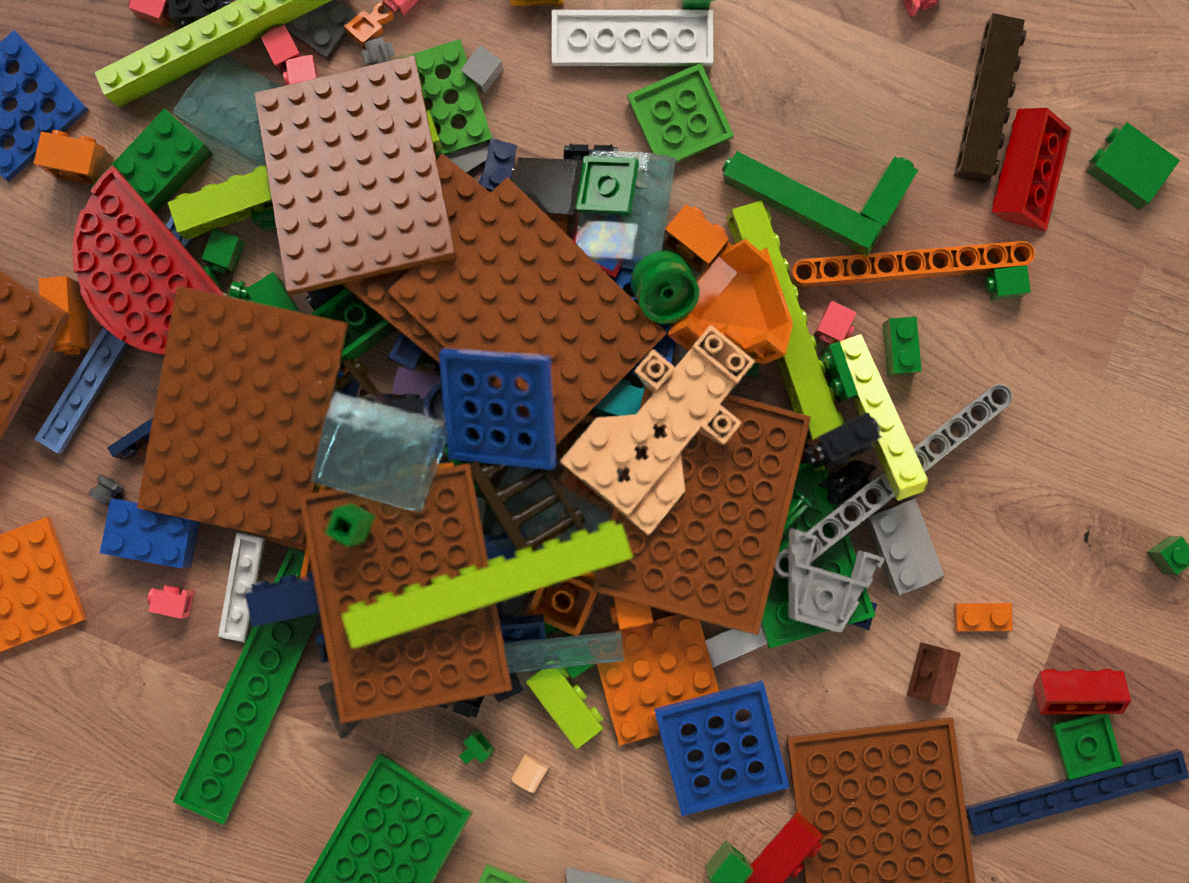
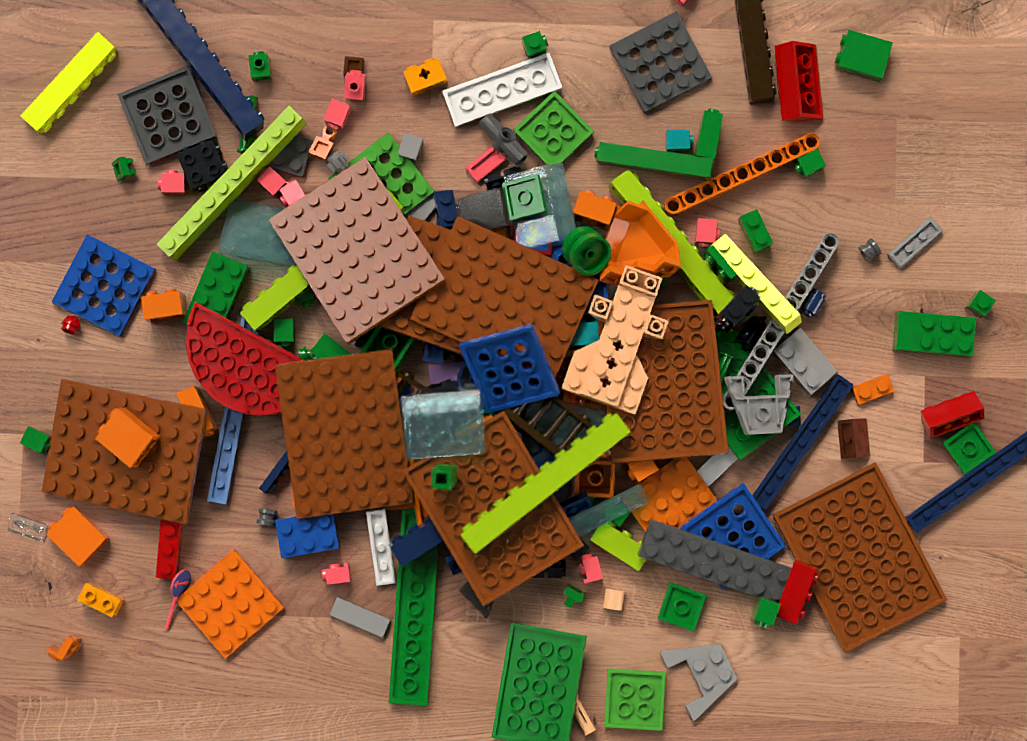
camera: 20 degrees left, 0 degrees up
none -> light grey tile [330,597,391,638]
none -> coral tile [466,146,507,184]
none -> dark grey piece [479,113,529,166]
none -> coral brick [579,553,603,584]
none -> dark grey piece [609,11,712,113]
none -> dark grey plate [637,518,792,603]
none -> green plate [657,582,706,631]
none -> teal brick [666,130,694,152]
none -> dark blue plate [752,374,853,510]
none -> dark blue brick [800,288,826,318]
none -> dark grey wheel [858,238,882,262]
none -> light grey tile [887,217,943,269]
none -> green brick [892,311,976,358]

